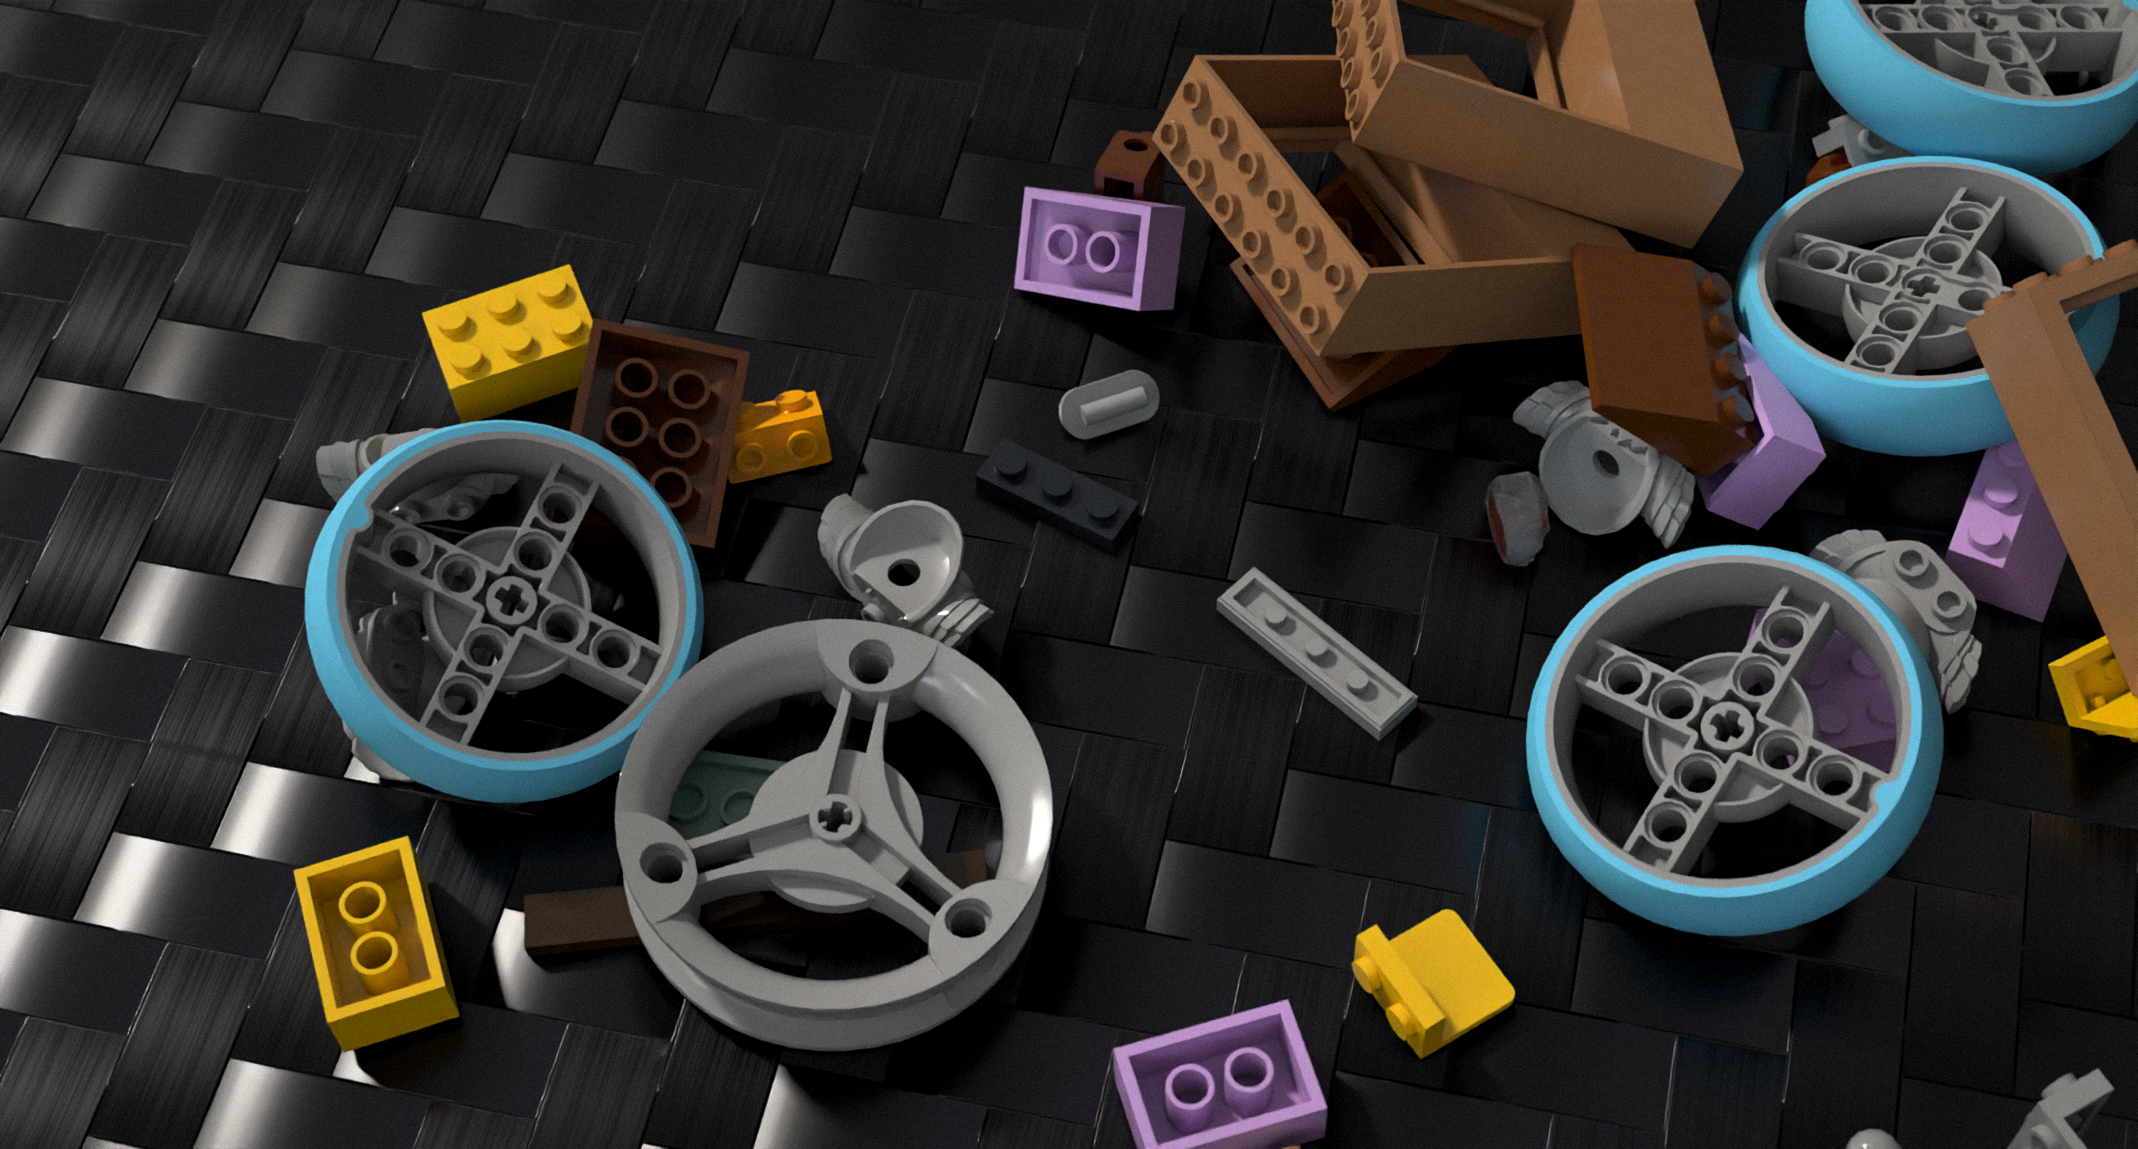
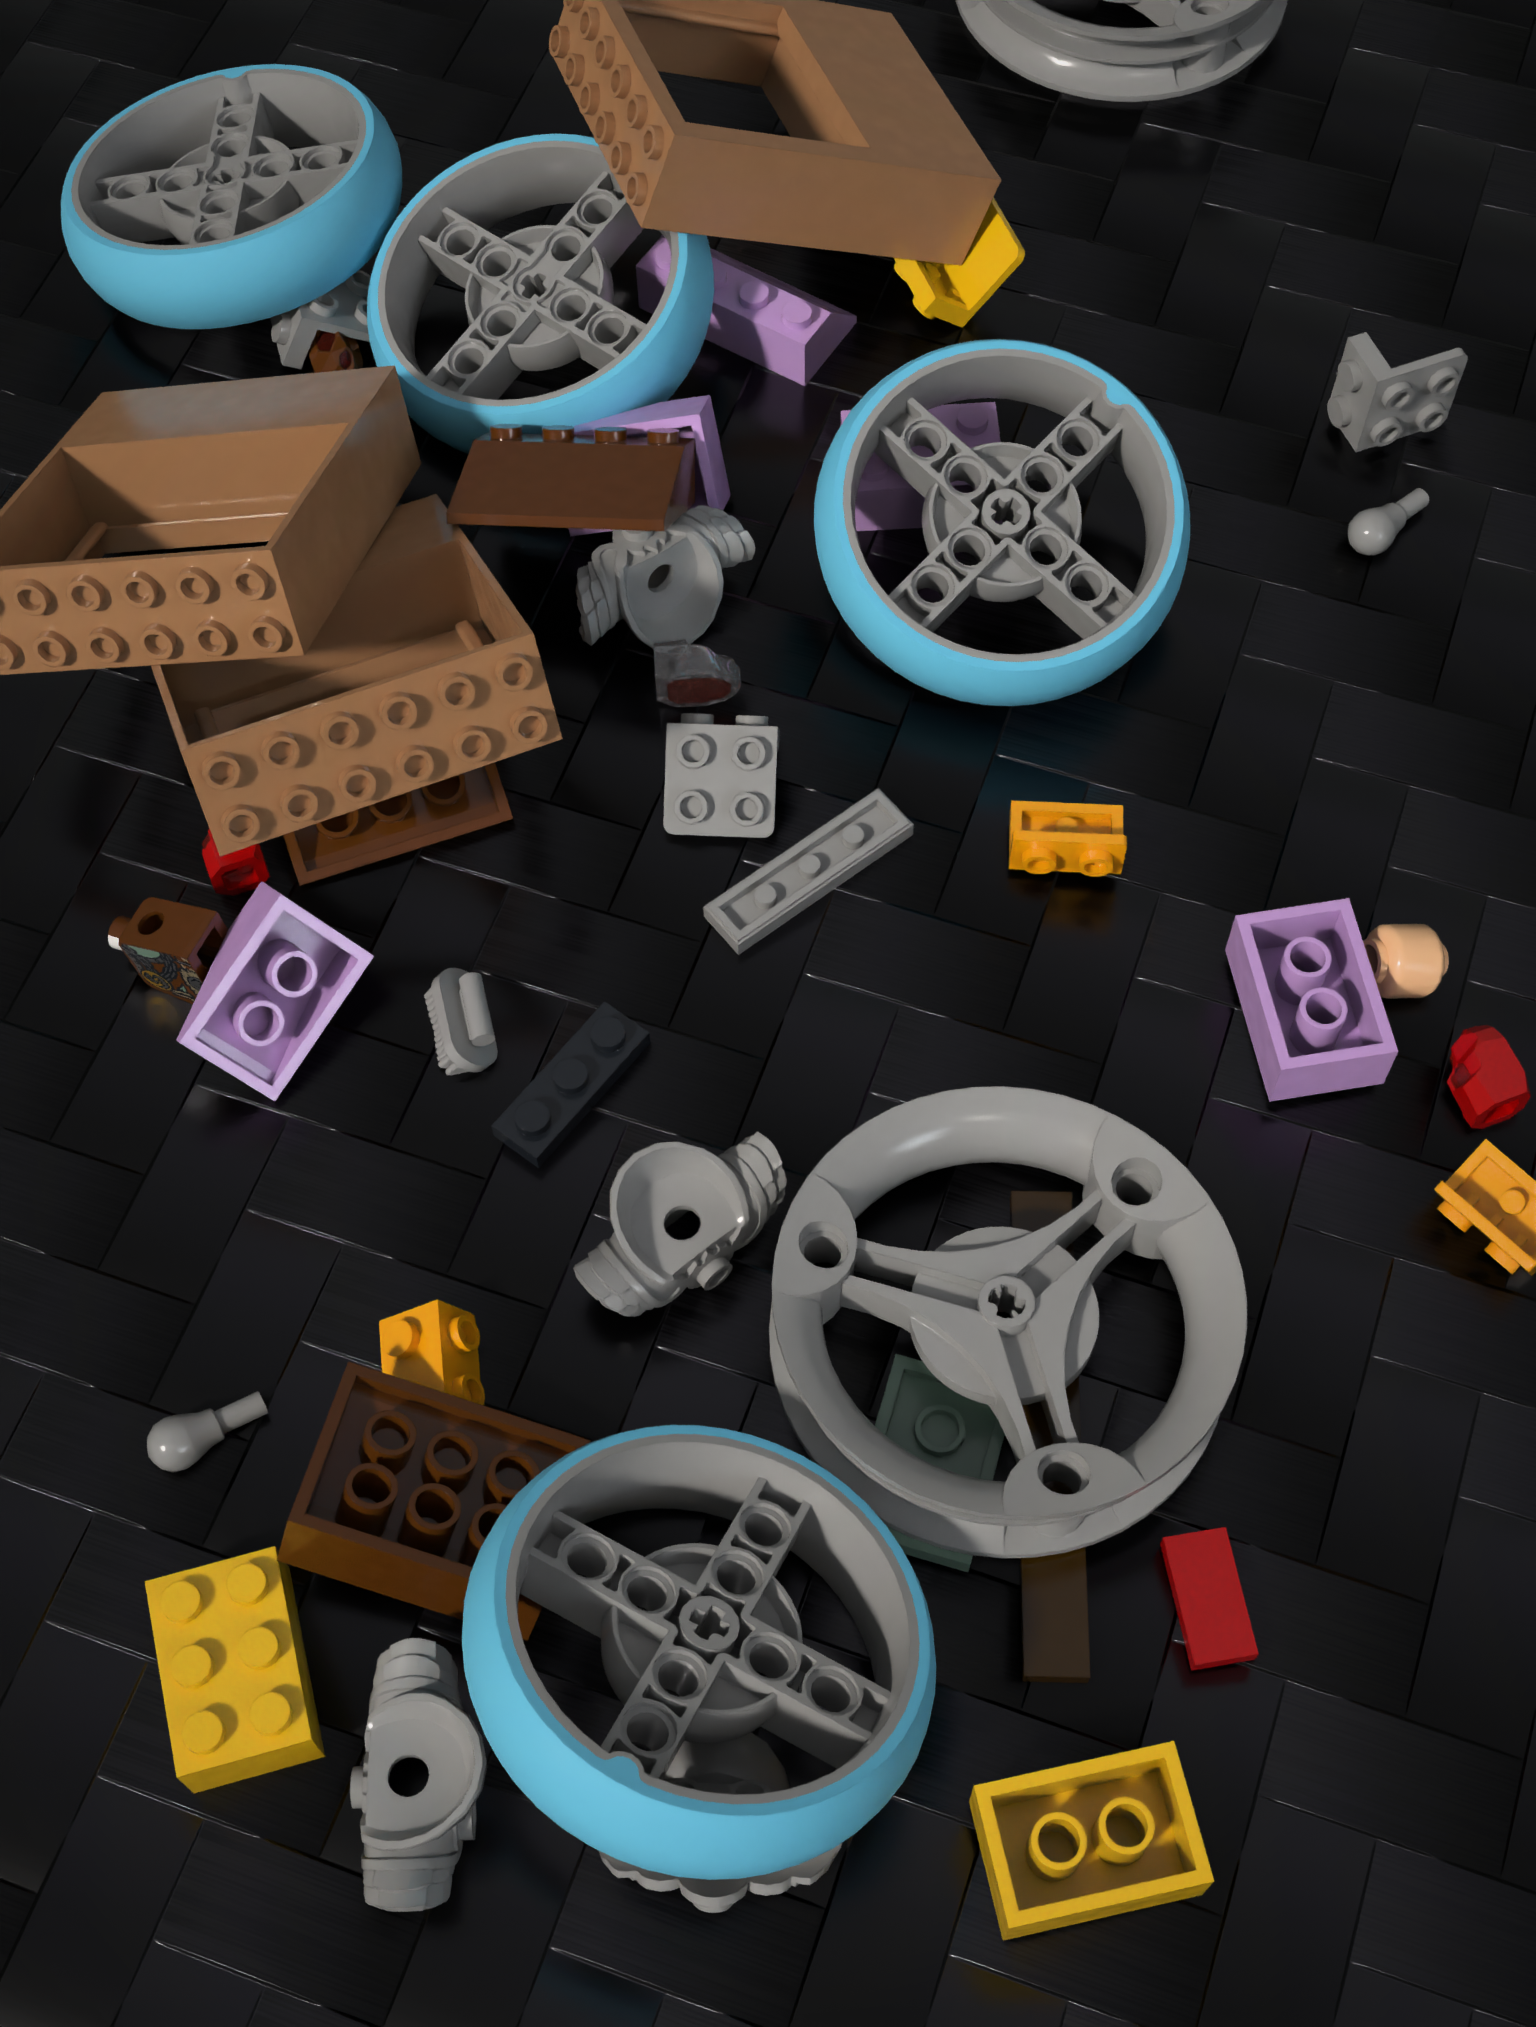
camera: 85 degrees left, 5 degrees up
yellow bracket [1352,909,1515,1059] -> none
light grey piece [1809,529,1982,715] -> none
none -> light grey piece [147,1391,268,1472]
none -> light grey bracket [663,713,780,838]
none -> light orange bracket [1009,800,1127,877]
none -> red tile [1160,1527,1259,1671]

